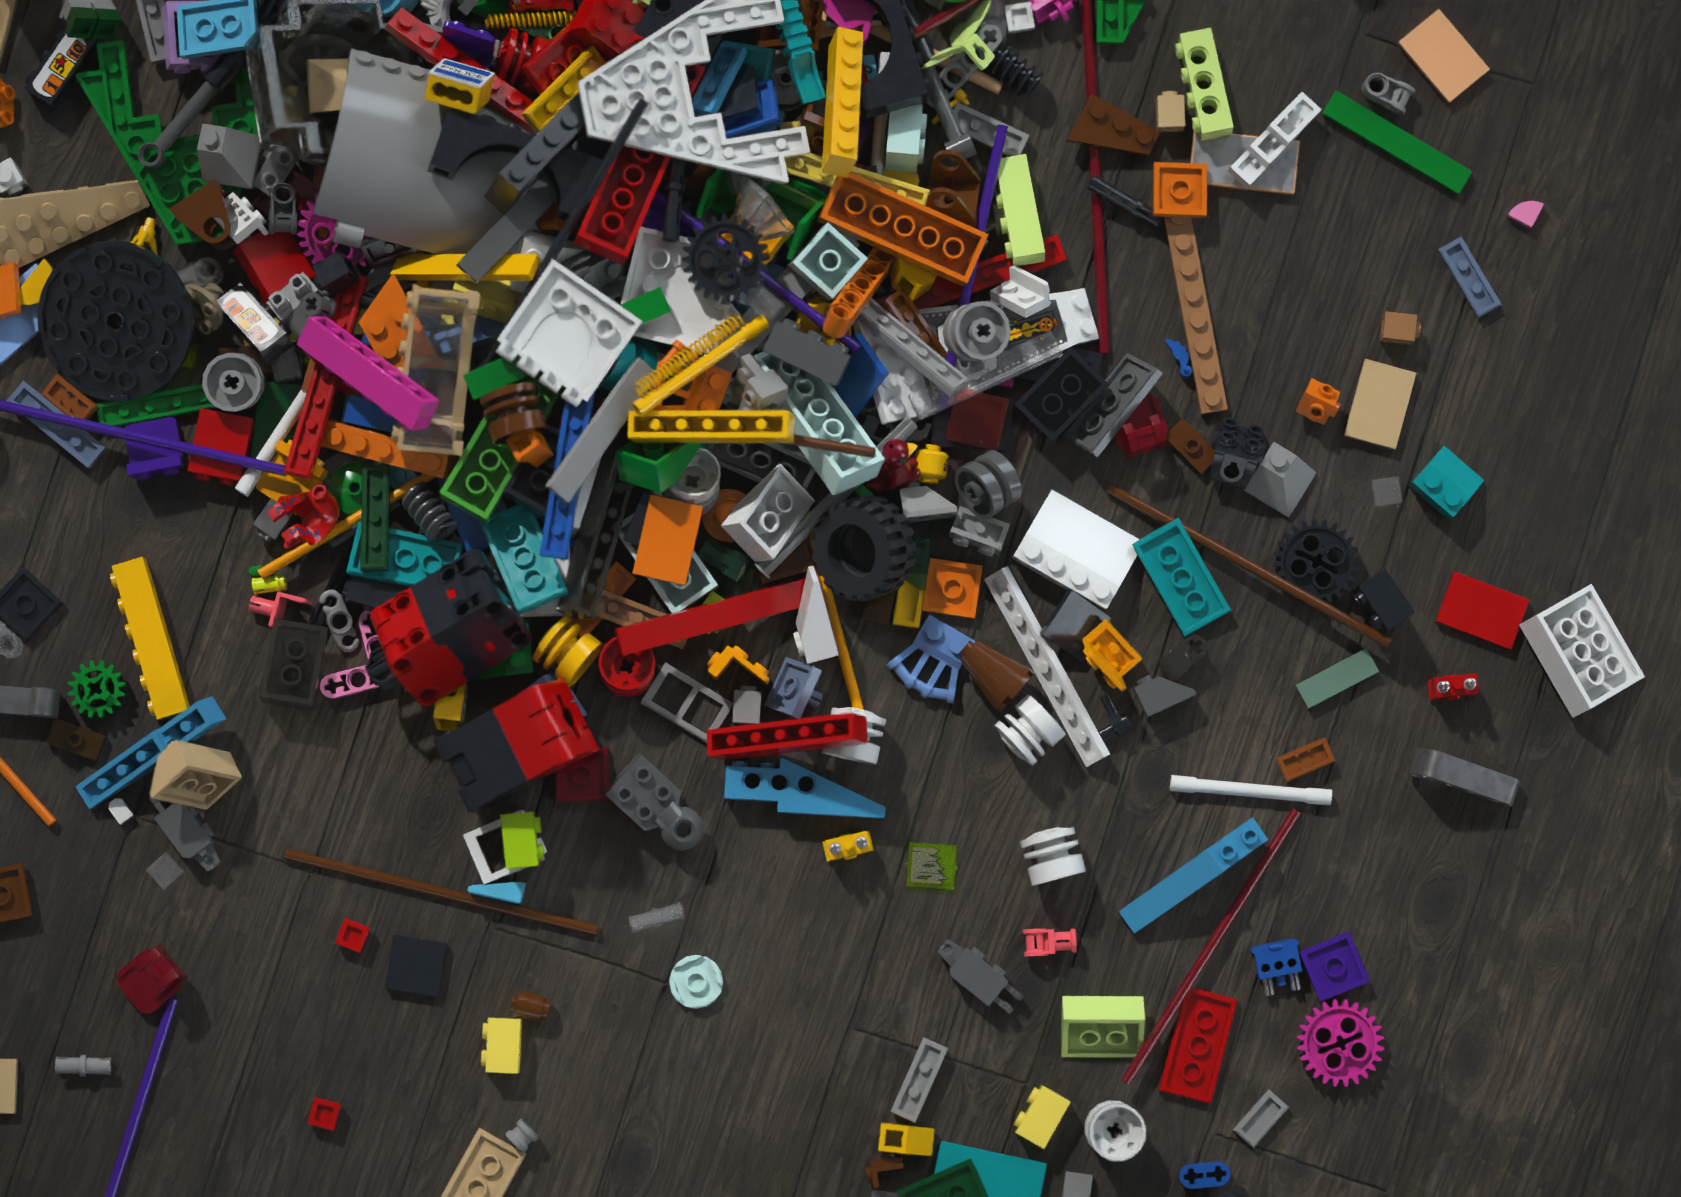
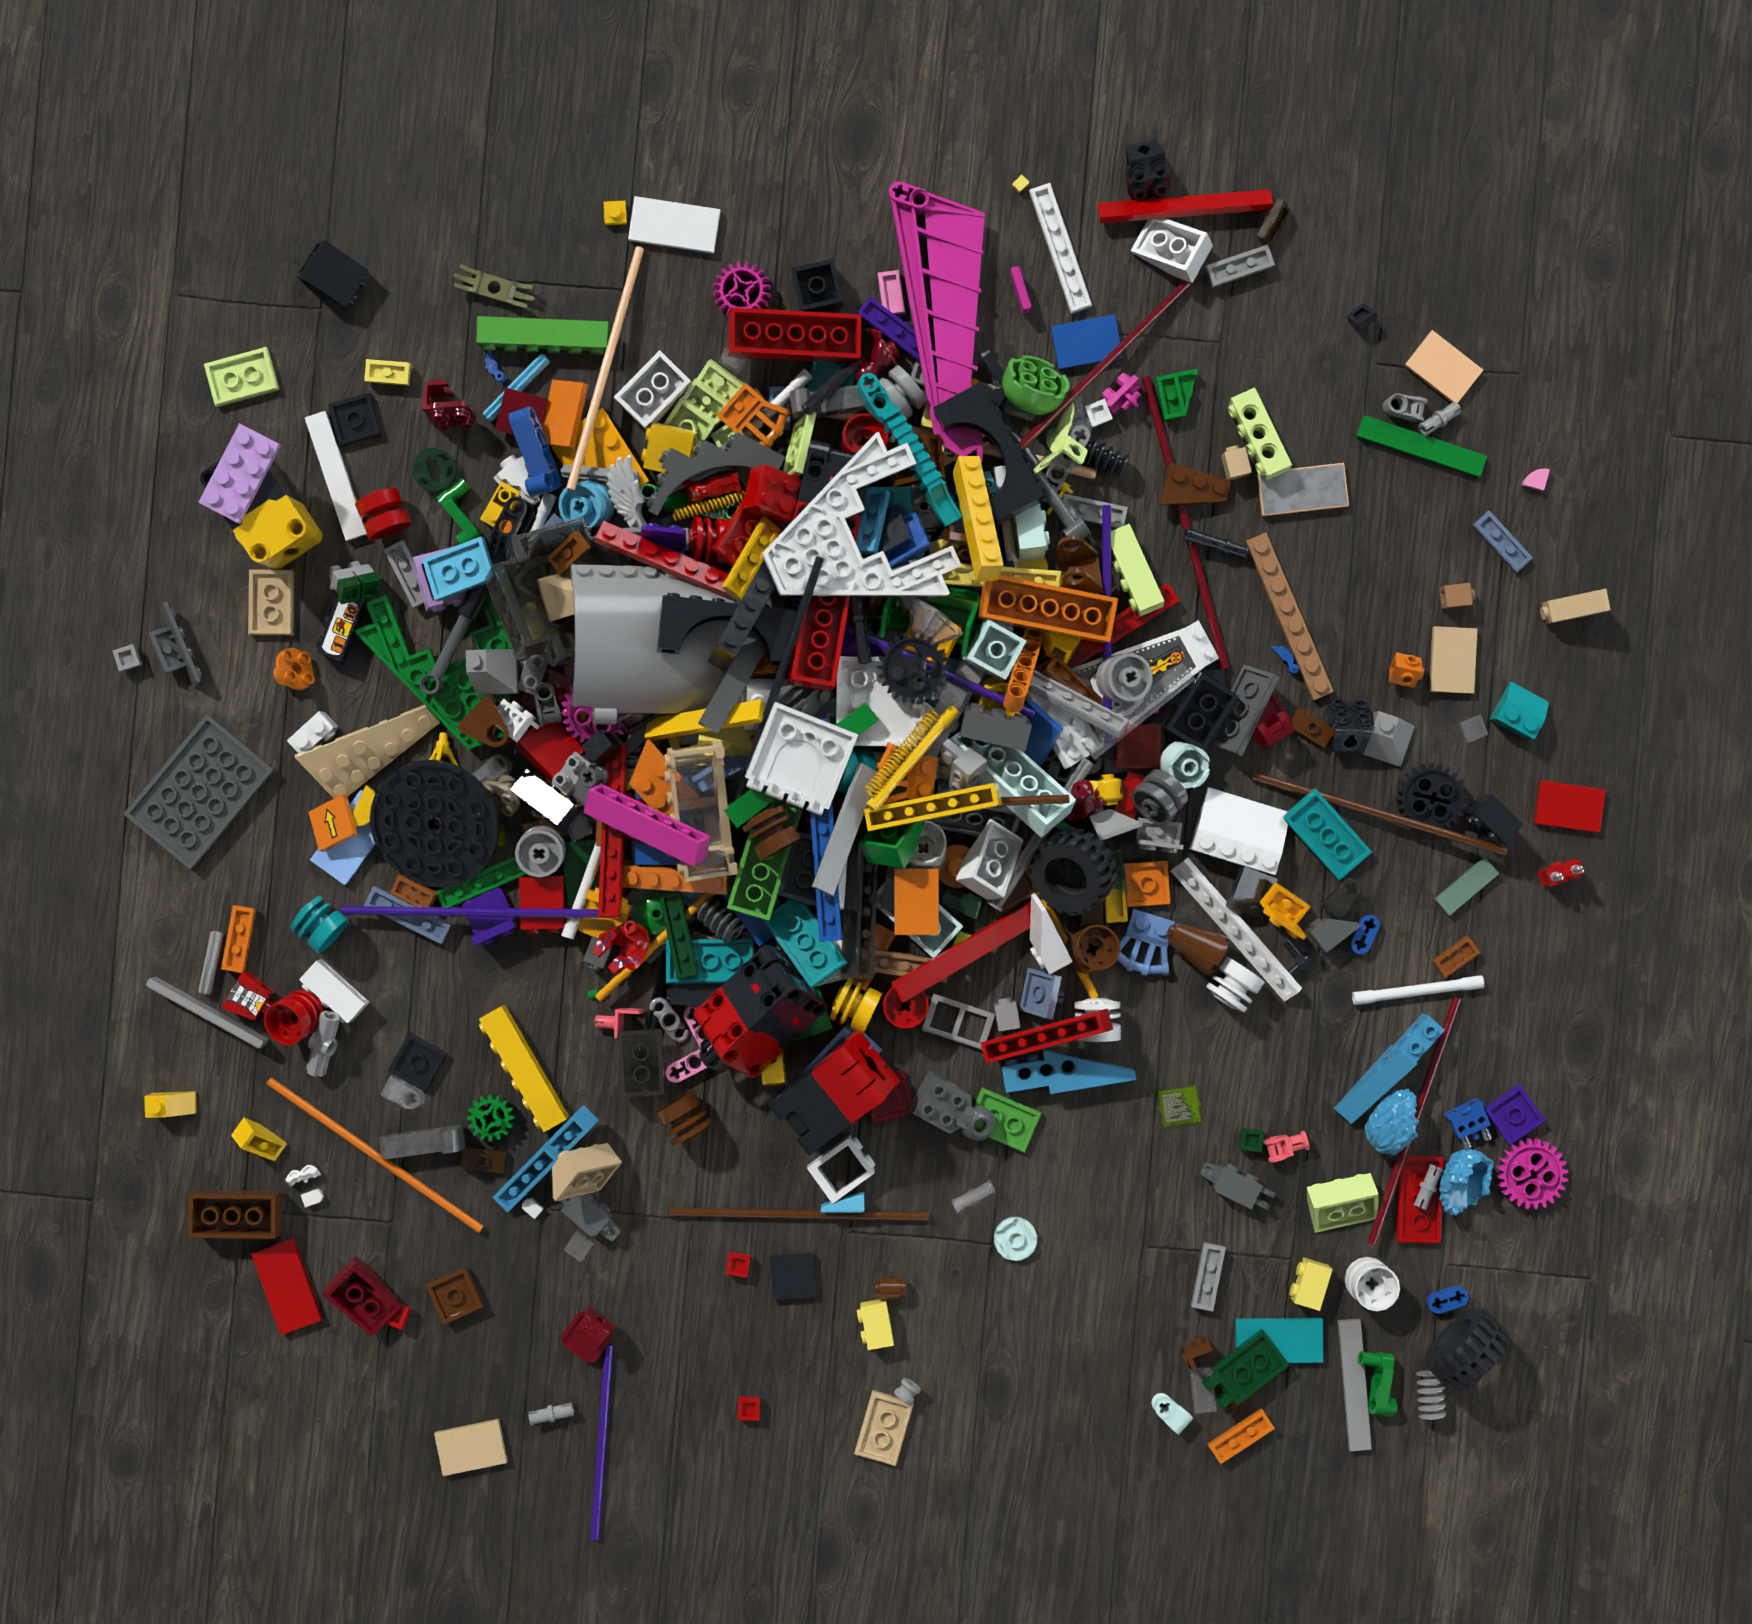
camera: 10 degrees left, 5 degrees up
neon yellow pin [252,572,287,595] -> none
yellow piece [424,58,495,114] -> none
lime brick [500,811,544,870] -> none
orange brick [506,428,553,468] -> none
light orange bracket [707,645,770,686] -> none
yellow piece [822,831,874,862] -> none
yellow slope [878,1122,935,1156] -> none
white bracket [990,265,1050,318] -> none
white wheel [1020,827,1086,886] -> none
orange tile [1153,162,1207,218] -> none
white slope [1228,92,1322,189] -> none
light grey tile [1233,1089,1289,1148] -> none
flat silver beam [1408,748,1520,806] -> none
white slope [1519,584,1645,718] -> none
none -> dark orange plate [547,530,591,575]
none -> reddish brown wheel [654,1090,712,1146]
none -> bright green tile [973,1087,1042,1153]
none -> reddish brown wheel [1065,924,1120,974]
none -> red plate [1114,771,1145,819]
none -> light aqua brick [1158,740,1210,789]
none -> dark green plate [1239,1127,1264,1152]
none -> blue beam [1349,915,1380,954]
none -> dark azure hair [1365,1089,1419,1155]
none -> light grey pin [1413,1164,1443,1210]
none -> light grey pin [1418,402,1462,436]
none -> dark azure hair [1439,1149,1494,1215]
none -> tan slope [1540,589,1611,624]

